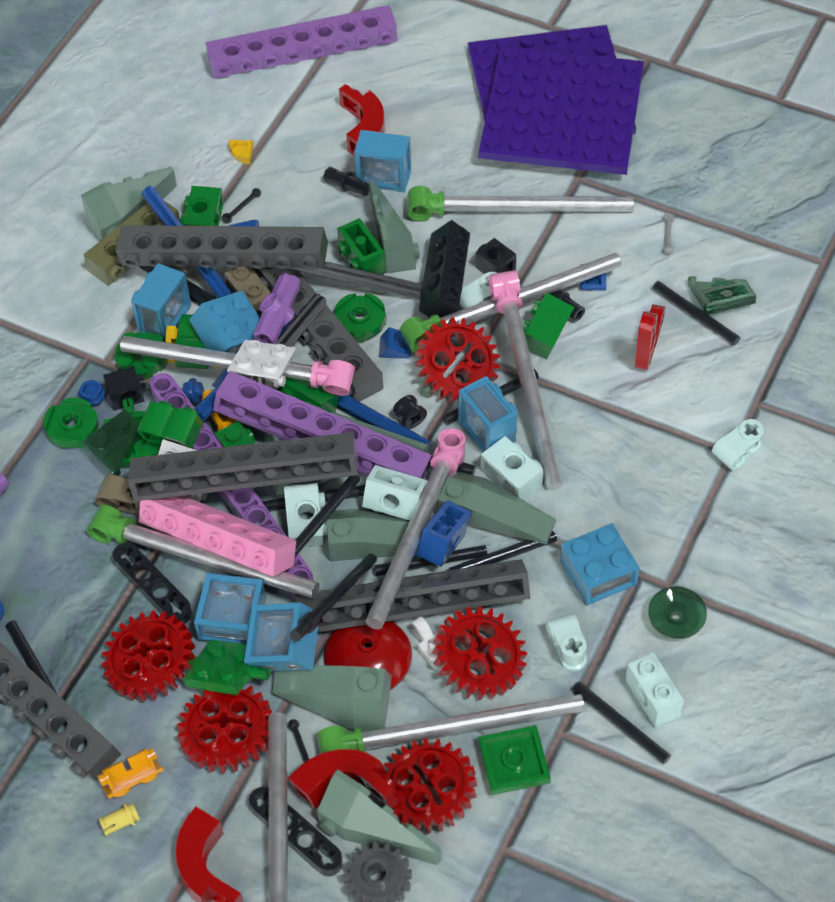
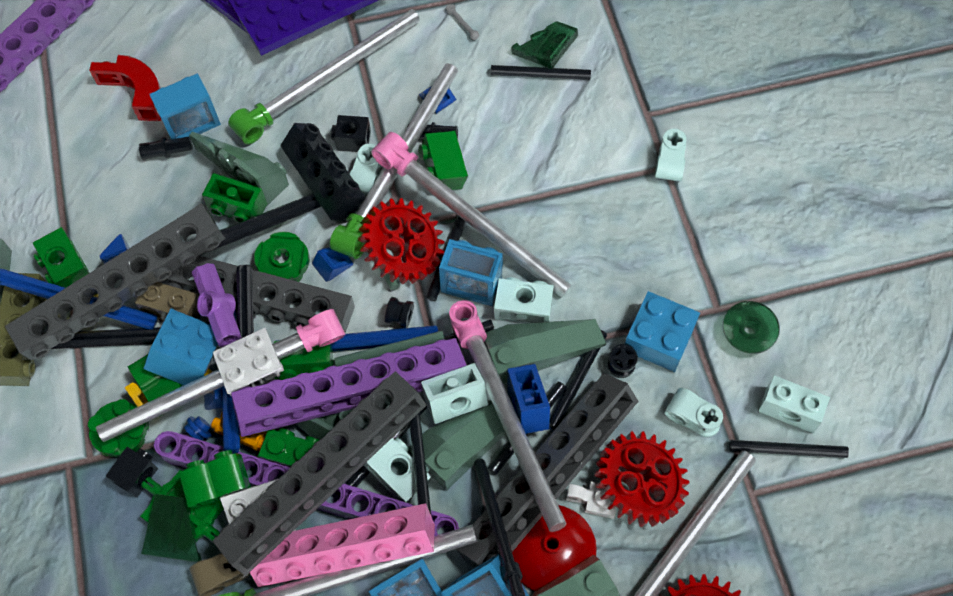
camera: 40 degrees left, 10 degrees up
green plate [43,398,99,448] -> none
blue plate [78,380,105,406] -> none
dark azure piece [131,263,191,342] -> none
black hinge [222,188,261,224] -> none
yellow tile [229,139,254,165] -> none
green plate [478,725,551,795] -> none
red beam [635,304,666,370] -> none
none -> black wheel [608,344,638,378]

